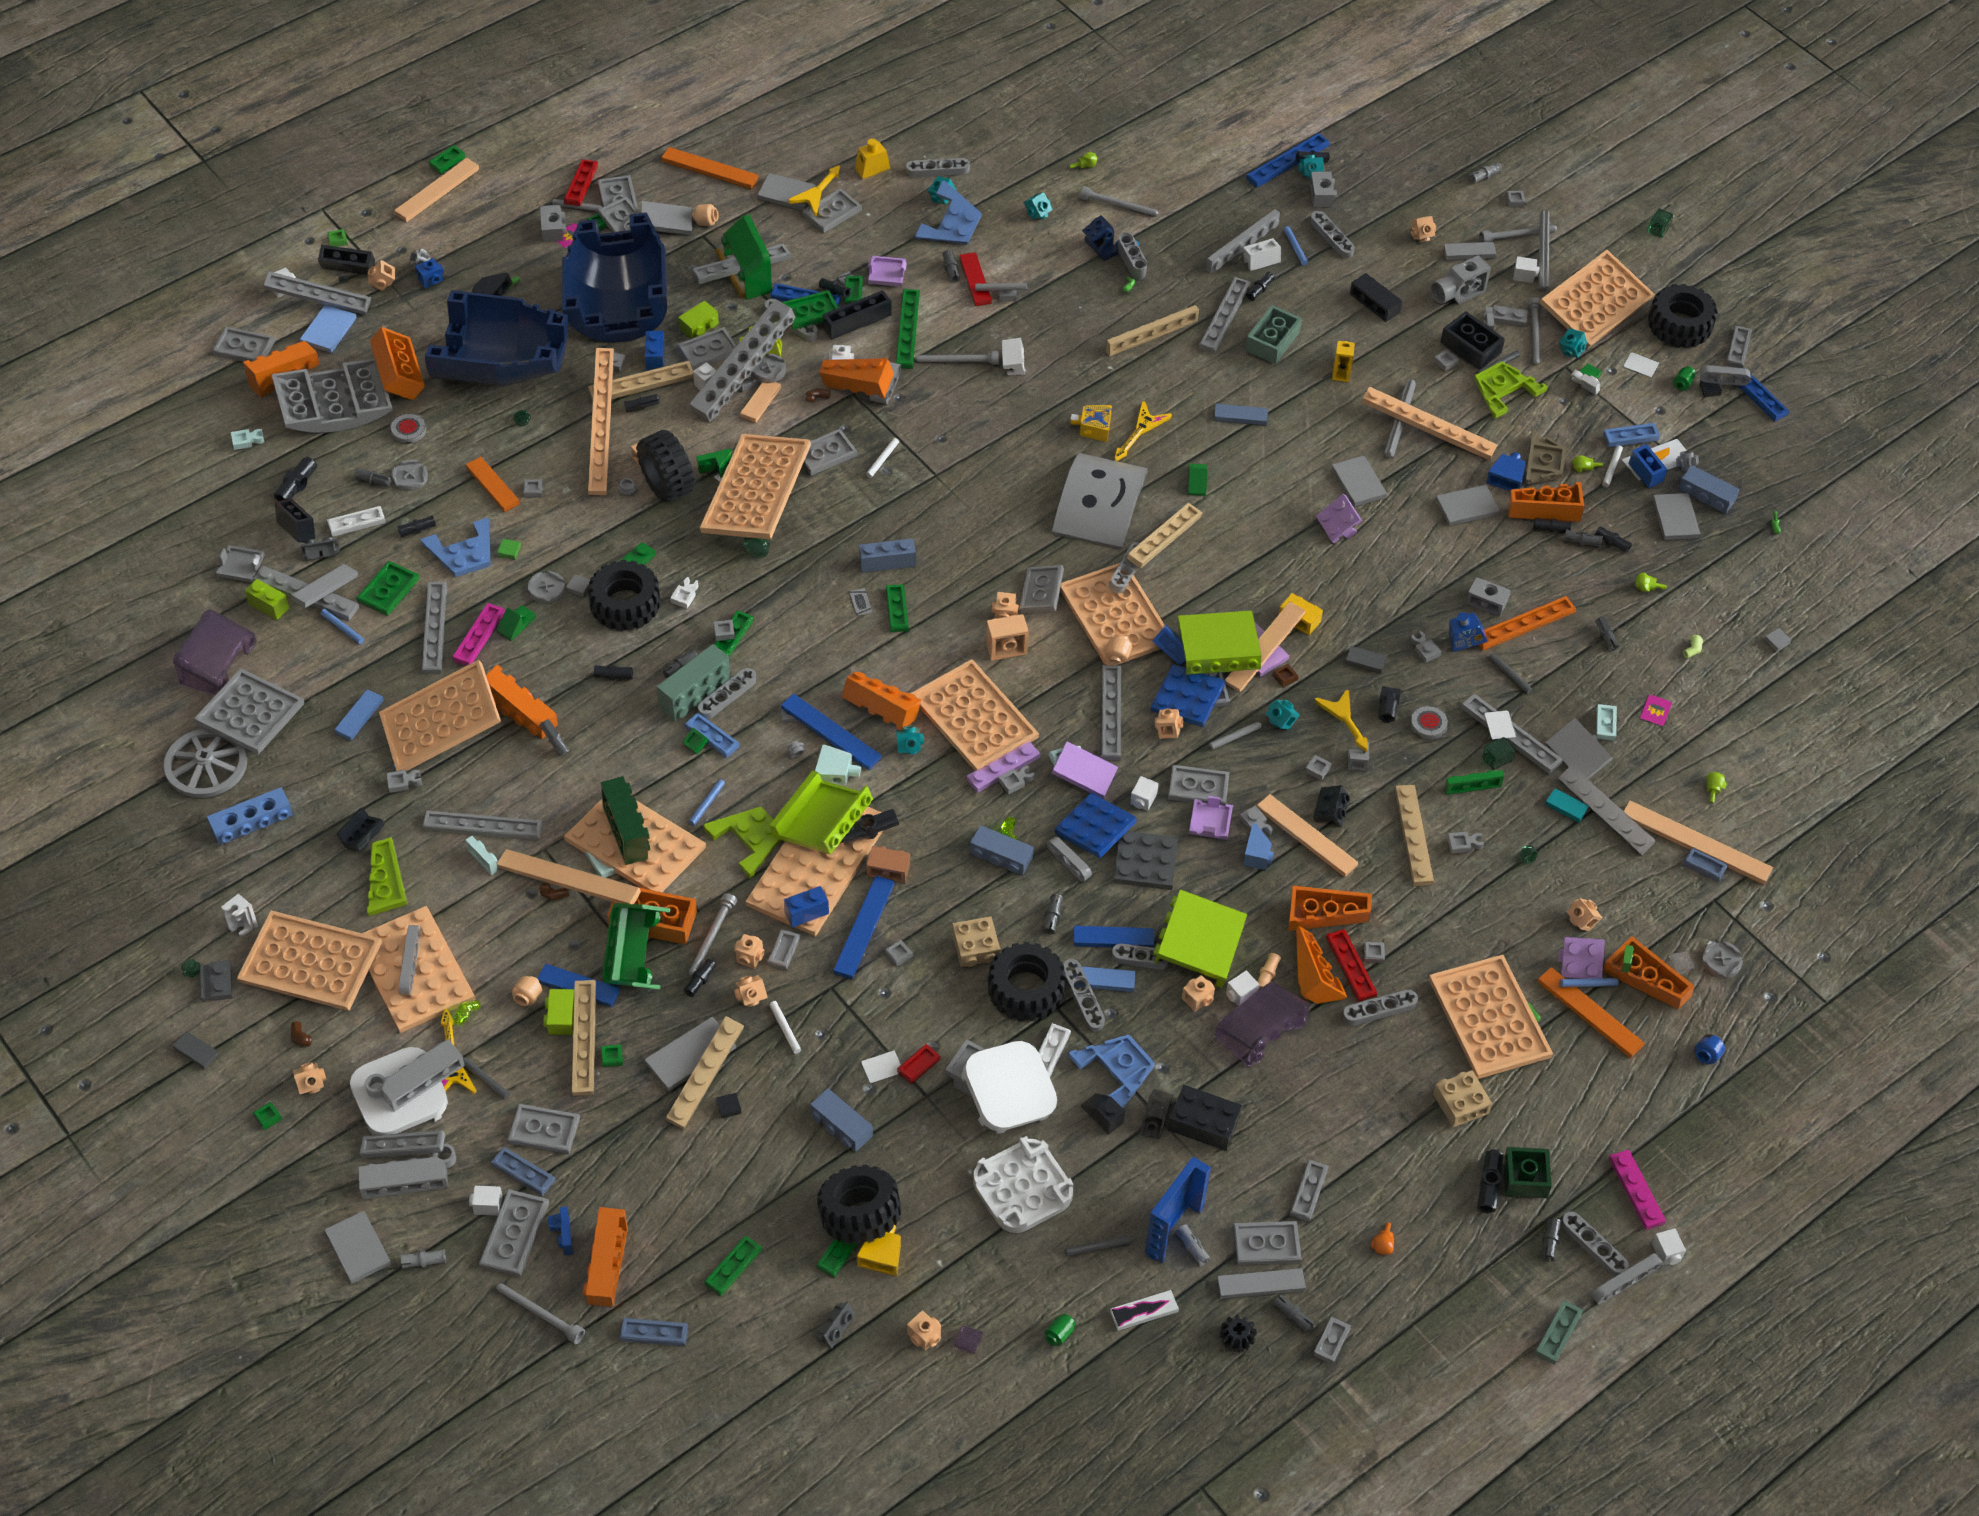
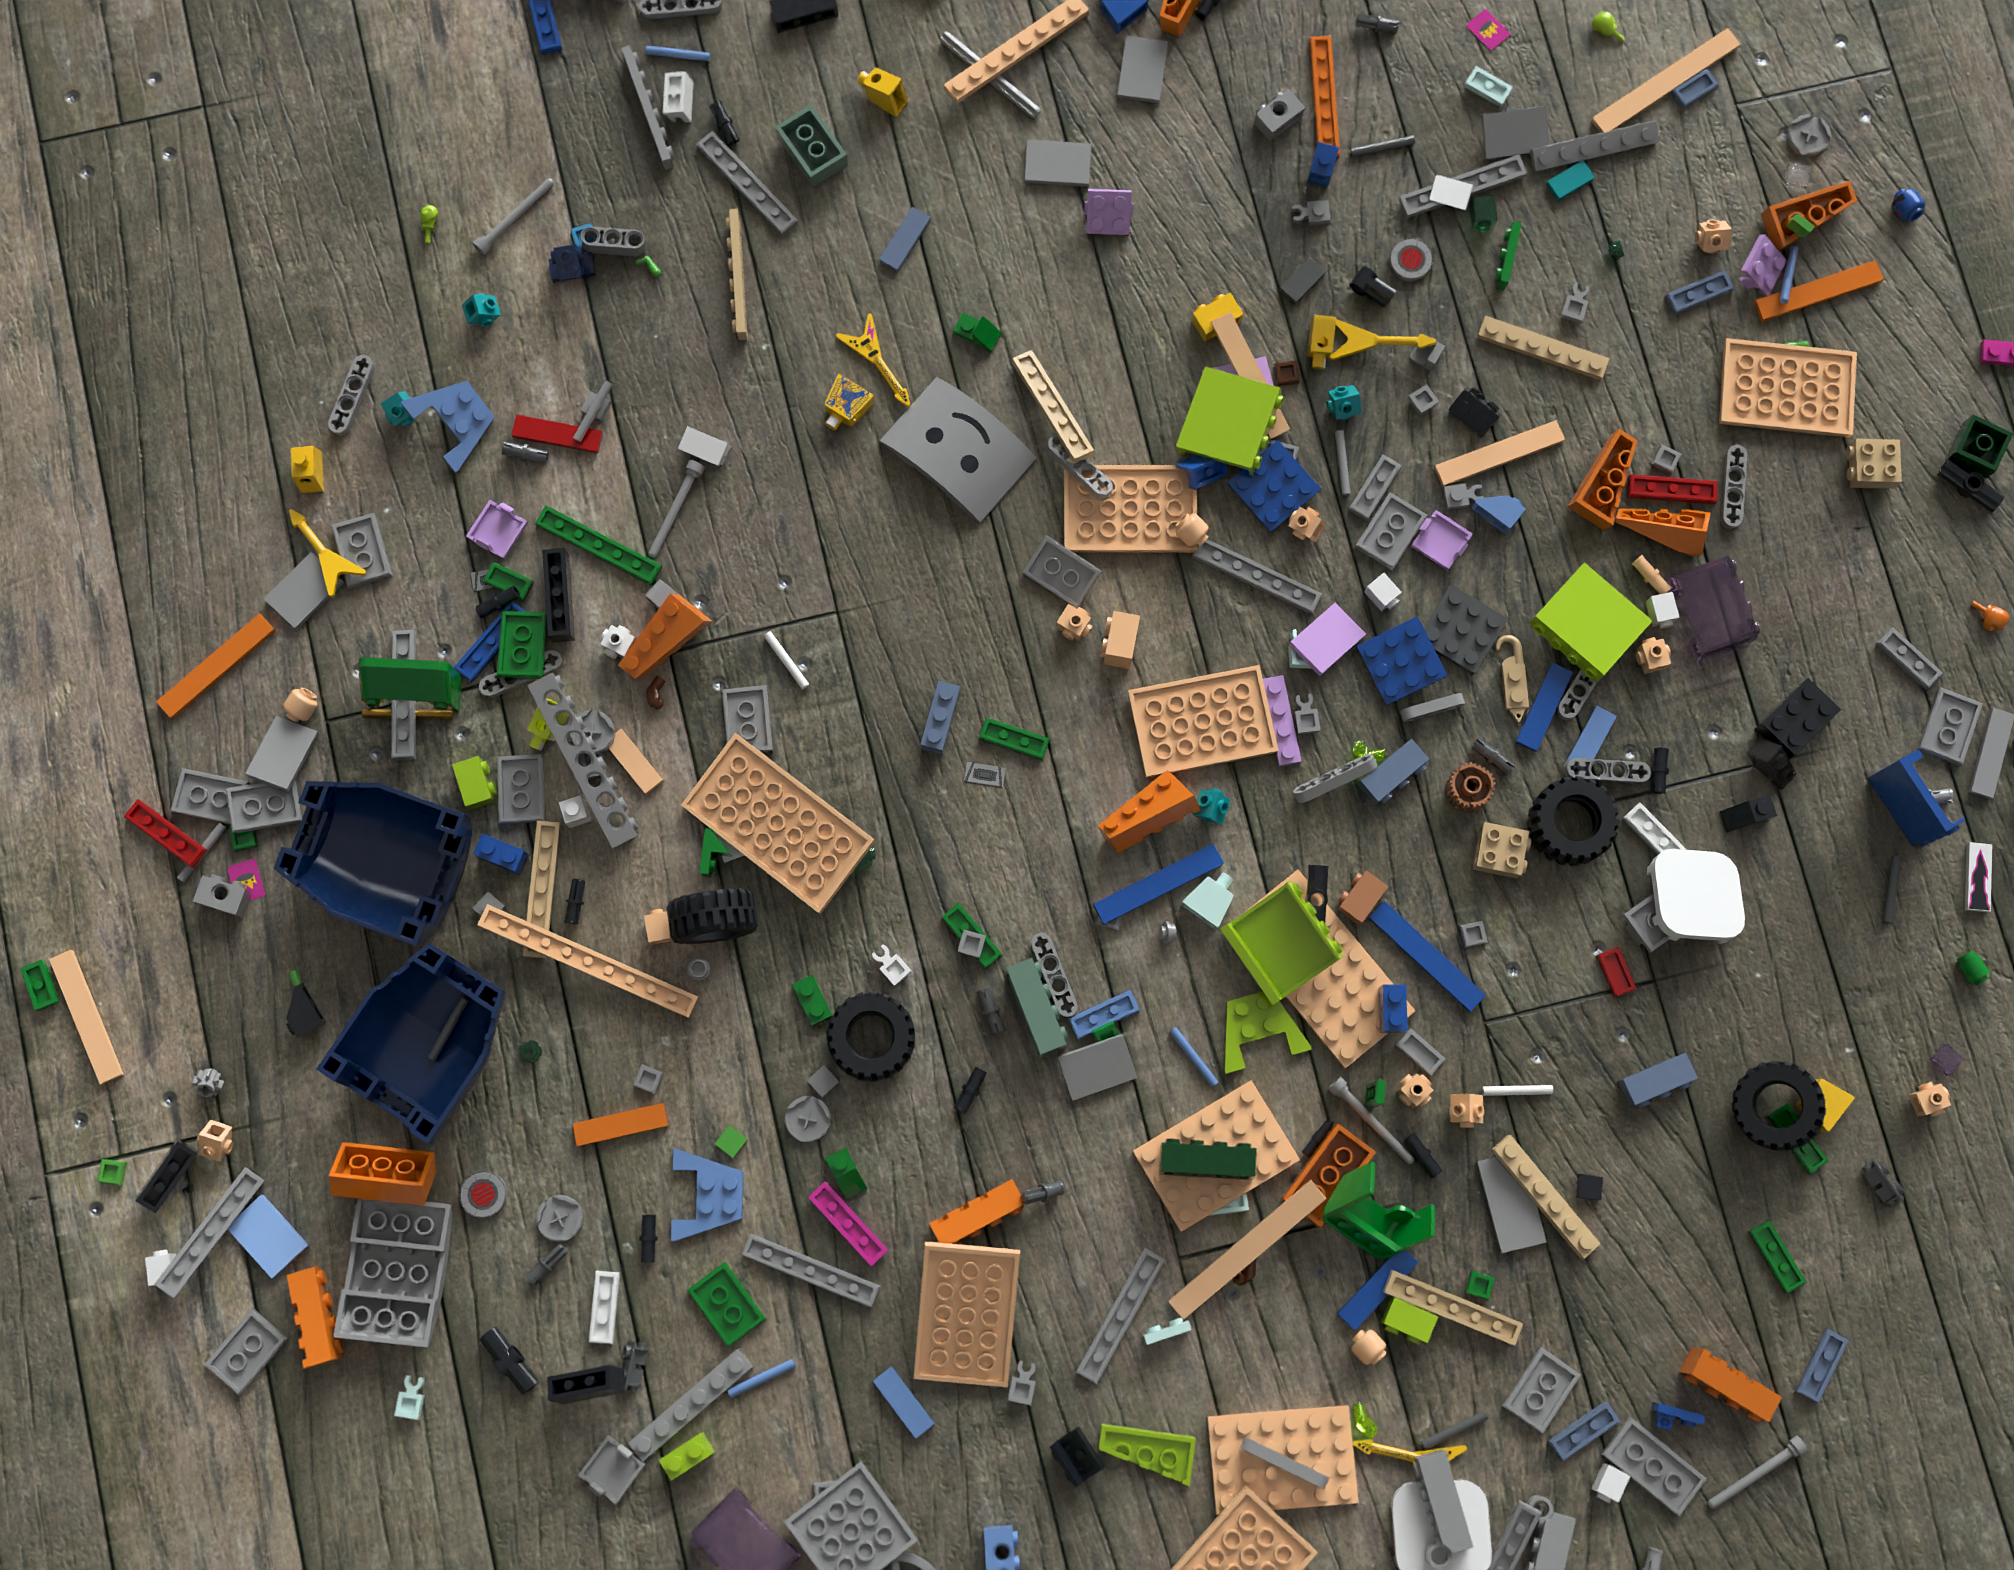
camera: 65 degrees left, 25 degrees up
light grey tile [291,564,358,608] -> none
blue brick [415,258,444,288] -> none
white sticker [862,1050,901,1083] -> none
white tile [973,1136,1073,1233] -> none
medium blue wing [1069,1035,1155,1108] -> none
none -> light grey tile [1057,1034,1138,1101]
none -> light grey beam [1293,754,1377,803]
none -> yellow torso [1307,315,1336,369]
none -> light grey tile [1348,454,1402,521]
none -> green tile [1365,1080,1386,1108]
none -> nougat brick [1446,762,1496,812]
none -> tan plate [1495,635,1529,723]
none -> black pin [1651,747,1669,794]
none -> sand blue tile [1665,270,1735,315]

